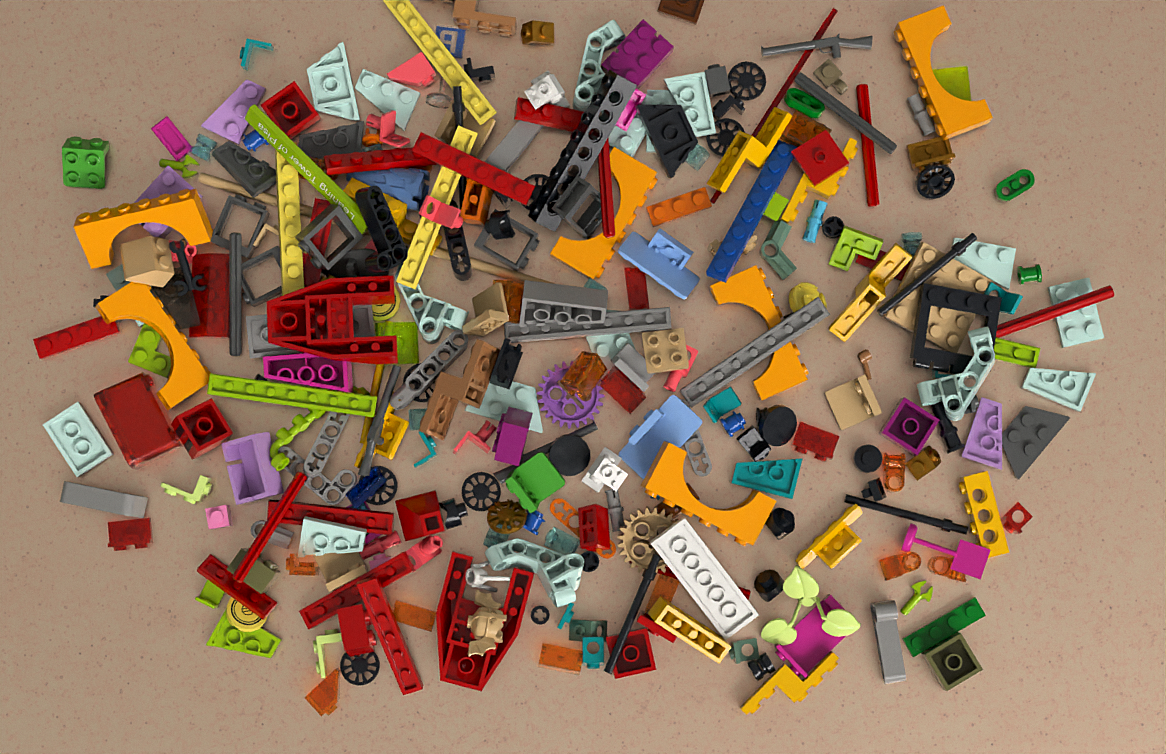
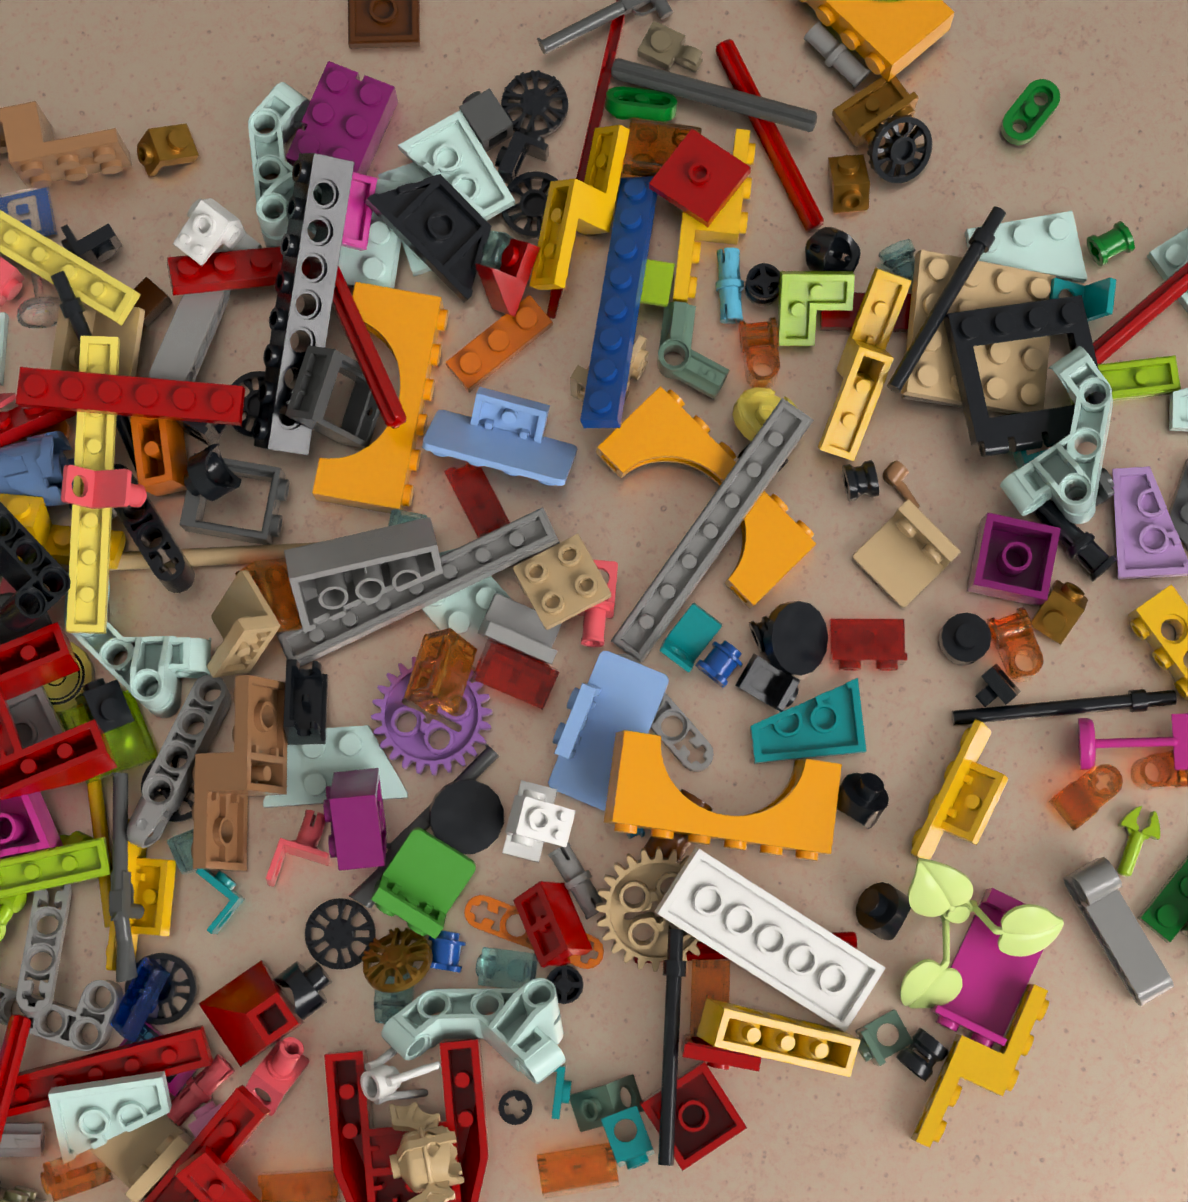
camera: 15 degrees left, 5 degrees down
none -> black bracket [75,678,134,733]
none -> reddish brown slope [133,277,172,327]
none -> red slope [476,238,540,316]
none -> clear orange piece [739,317,780,389]
none -> black piece [805,227,861,272]
none -> pearl gold bracket [828,154,870,213]
none -> black wheel [842,460,879,502]

